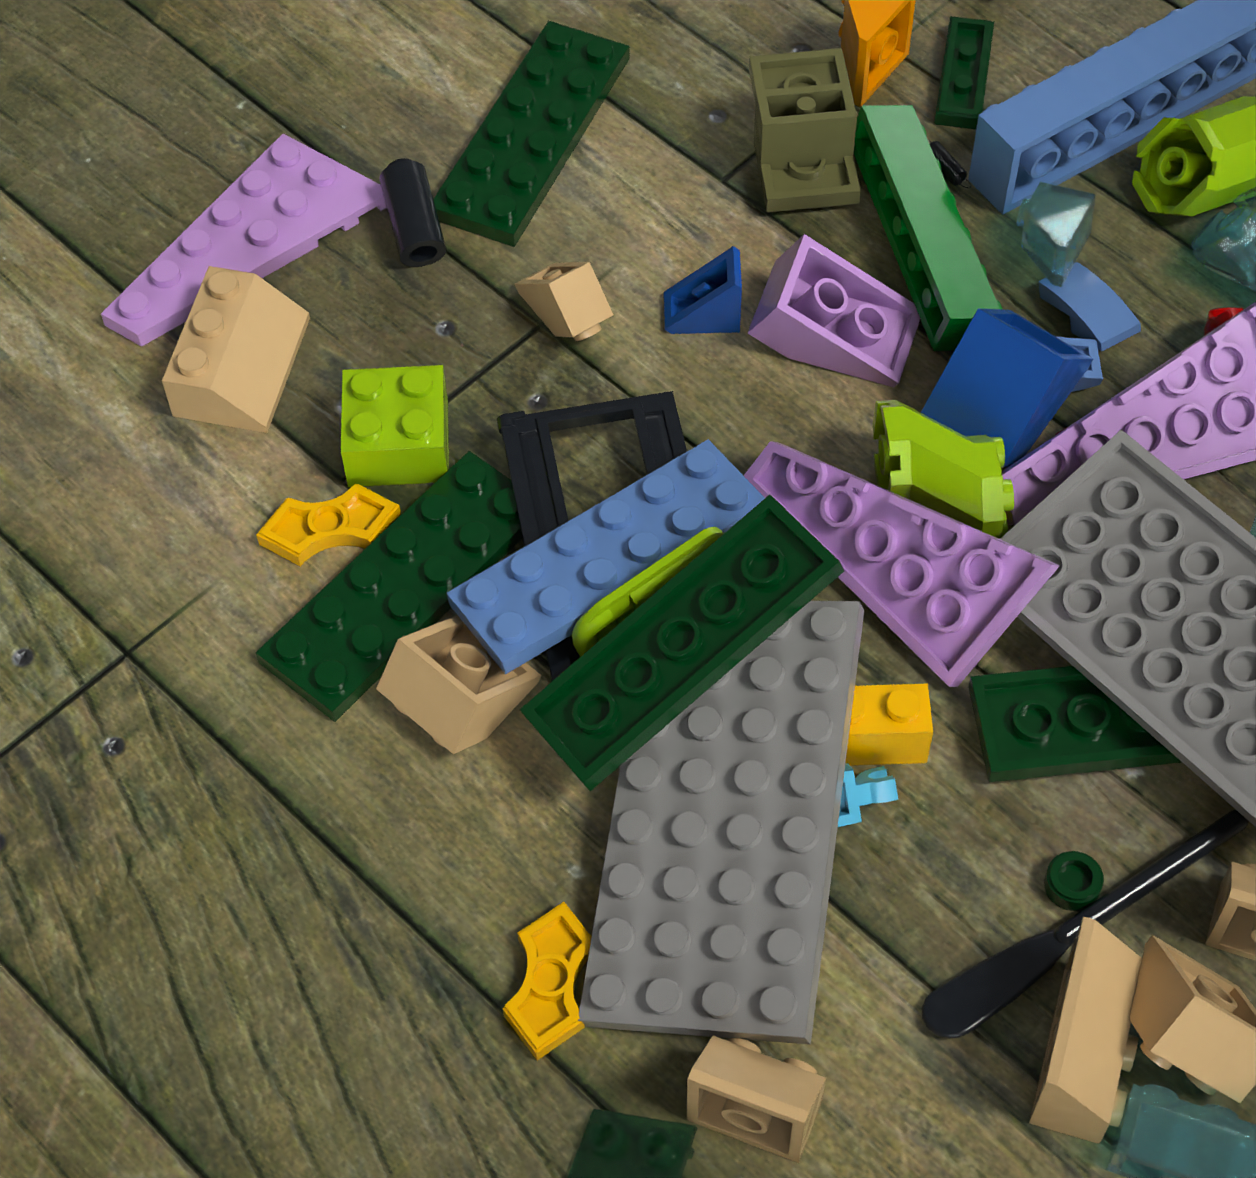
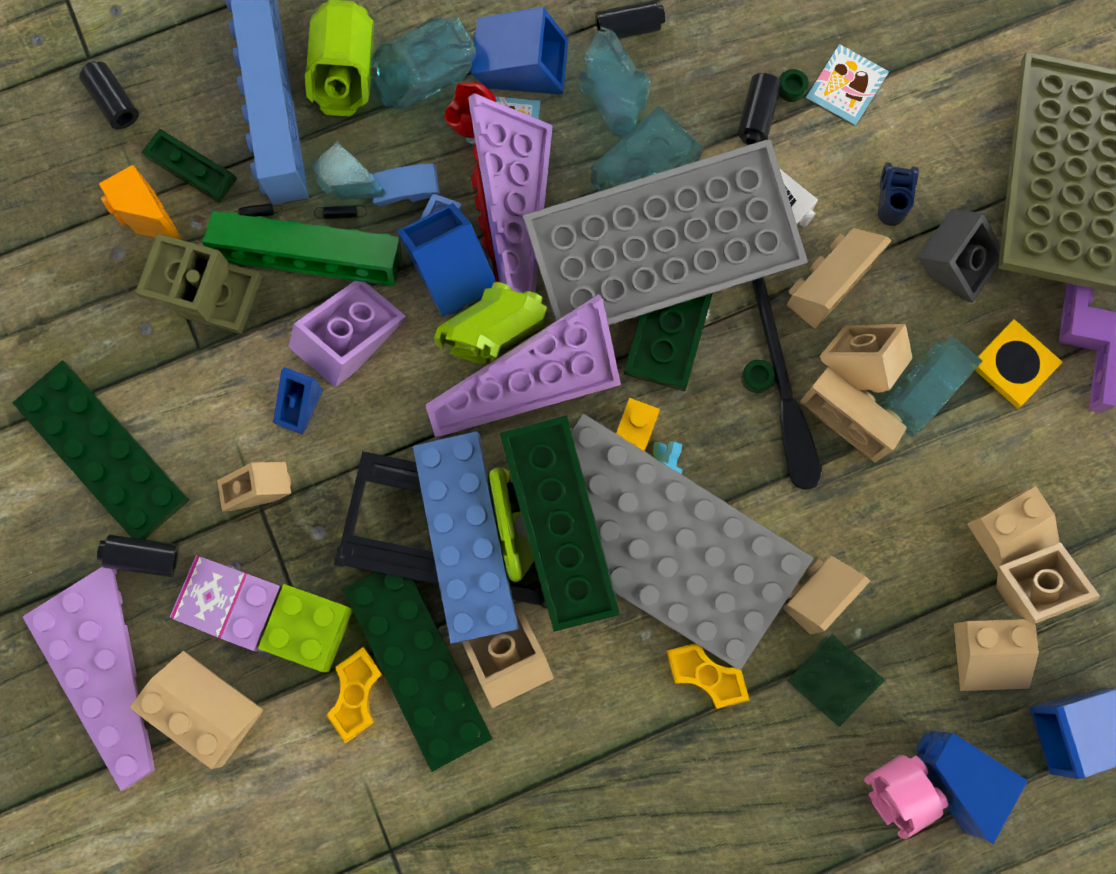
camera: 70 degrees left, 20 degrees up
none -> lavender slope [170,555,282,652]
none -> black piece [314,205,367,219]

